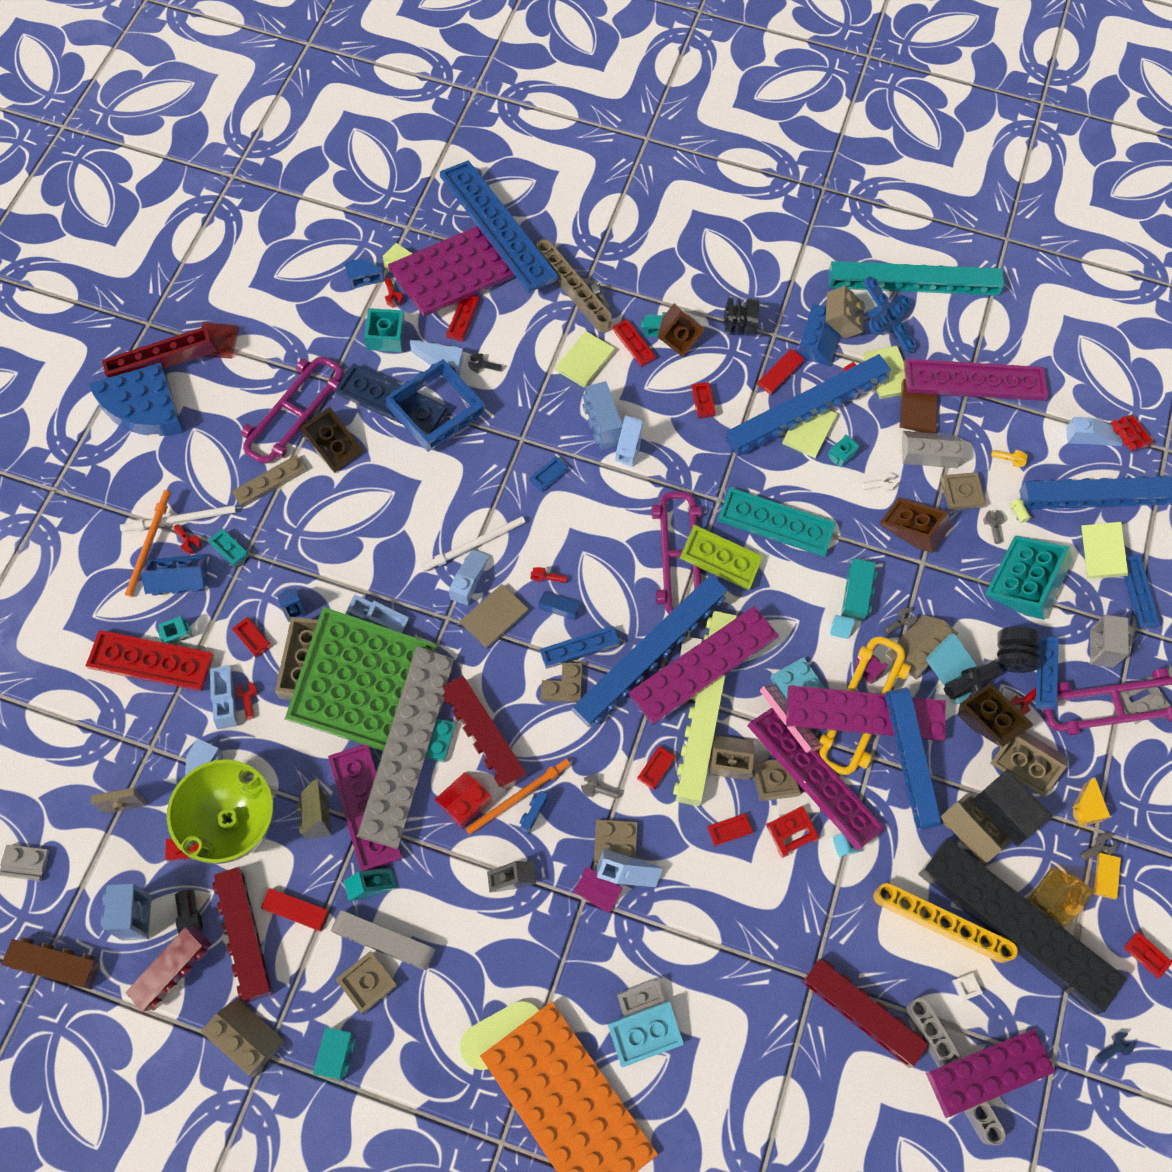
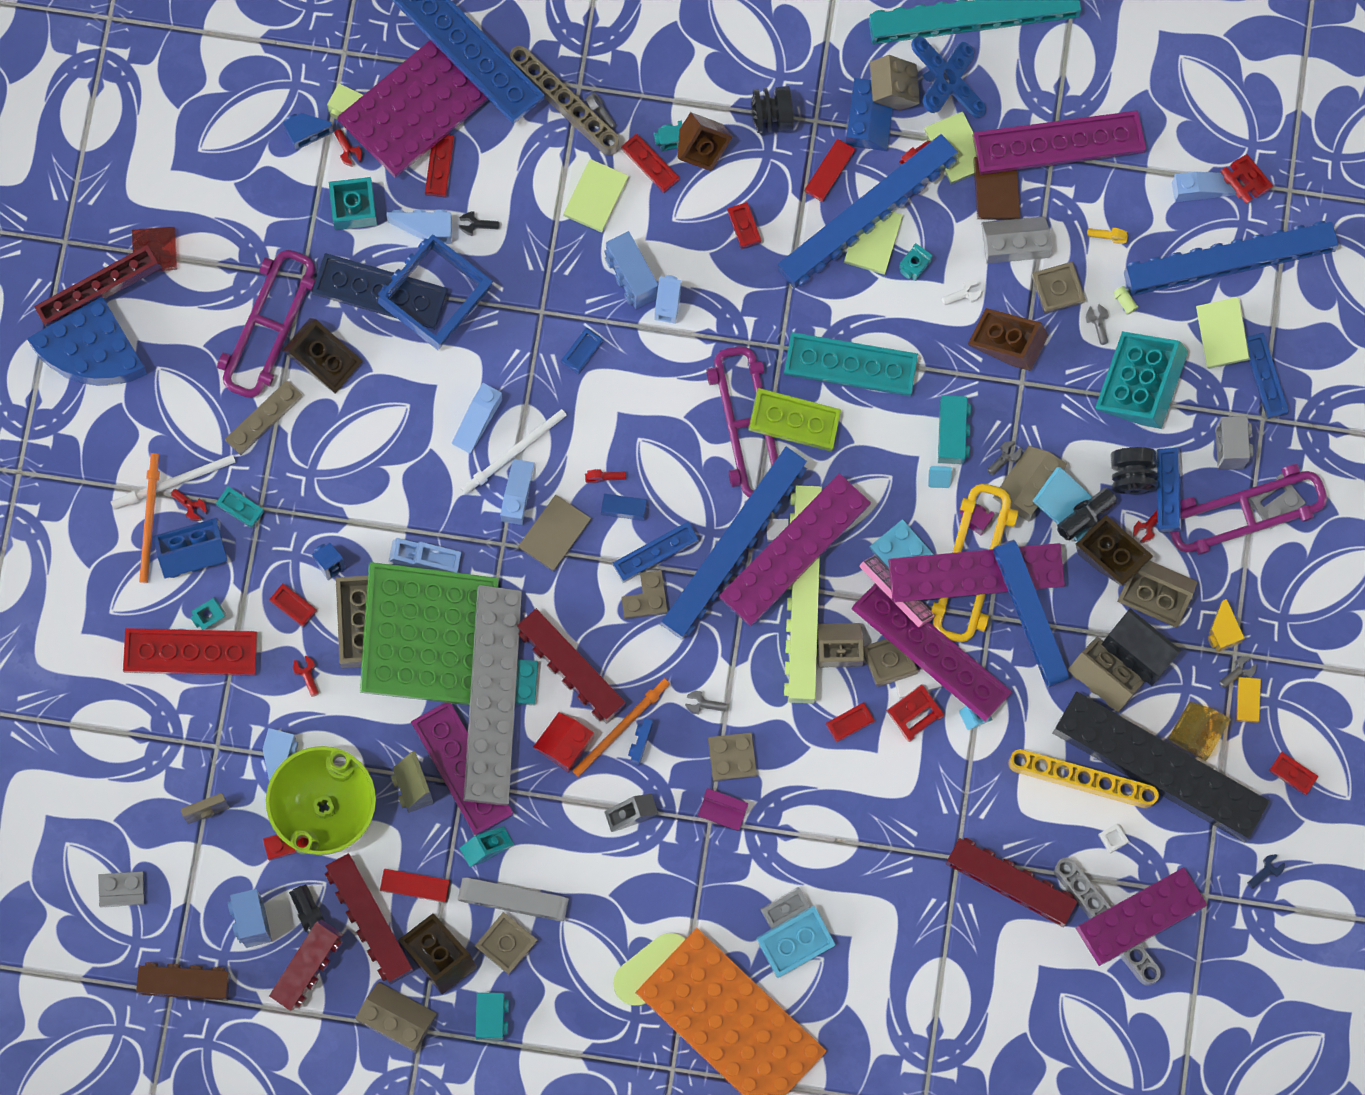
camera: 10 degrees left, 10 degrees up
light blue slope [210,665,237,729] -> none
light blue slope [597,848,663,887] -> none
red tile [637,745,676,791] -> none
none -> dark brown slope [398,913,477,995]
none -> light blue slope [452,383,502,454]

